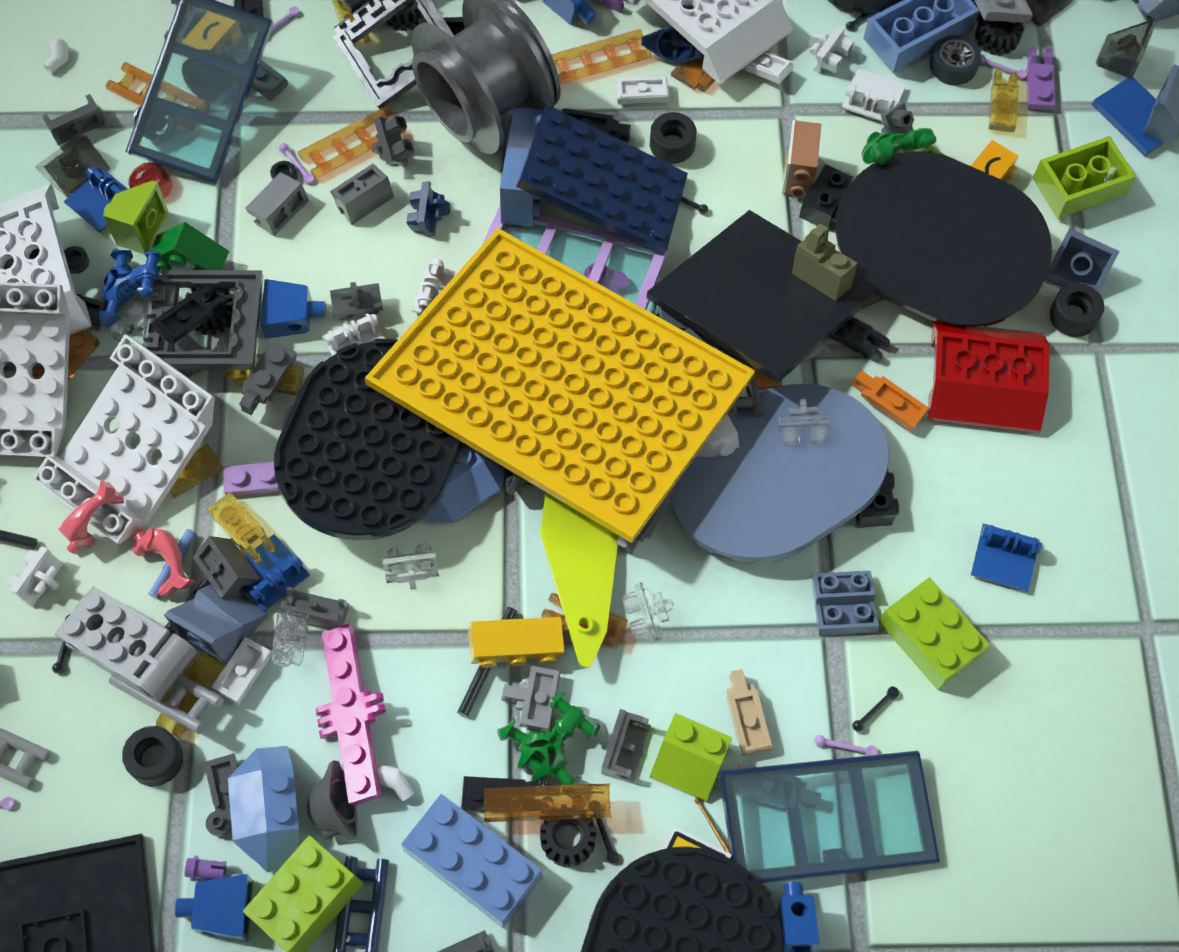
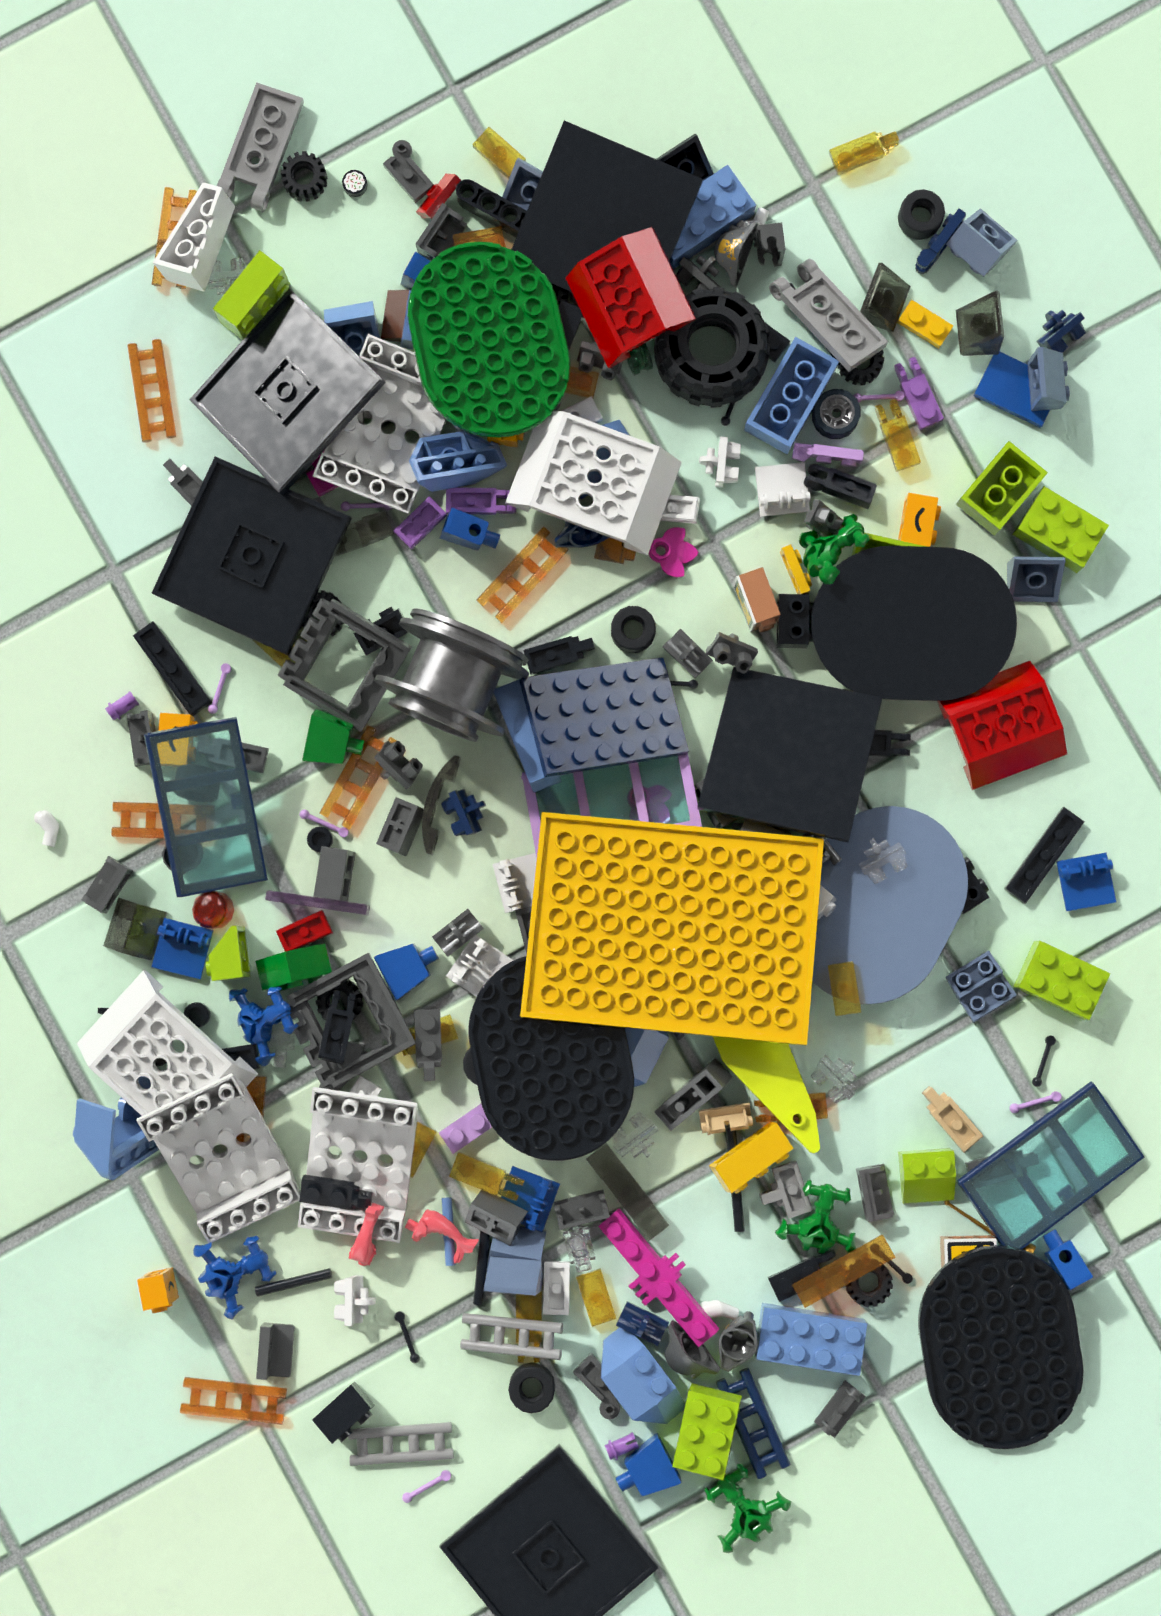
camera: 20 degrees left, 20 degrees up
light grey hinge [54,586,198,702] -> none
white plate [616,76,669,104] -> none
olive hinge [792,224,857,301] -> none
orange hinge [852,370,929,432] -> none
black tyre [1050,283,1104,337] -> none
none -> clear purple tile [265,890,370,915]
none -> red plate [276,910,333,951]
none -> black hinge [299,1174,373,1210]
none -> green torso [302,709,365,764]
none -> clear smoke slope [422,755,461,855]
none -> clear yellow plate [576,1268,616,1327]
none -> clear smoke slope [586,1143,669,1241]
none -> dark blue hips [616,1301,669,1346]
none -> dark pink plate [648,527,698,577]
none -> dark grey slope [654,1058,732,1131]
none -> dark grey hips [663,628,713,679]
none -> tan hinge [699,1103,753,1135]
none -> dark grey hips [706,632,758,674]
none -> dark grey hat [719,1311,758,1372]
none -> yellow plate [780,544,812,594]
none -> lavender hinge [792,443,864,467]
none -> black hinge [804,464,877,509]
none -> clear yellow plate [828,961,862,1017]
none -> yellow plate [897,299,954,349]
none -> black tile [1004,807,1085,904]
none -> lime brick [1012,486,1109,573]

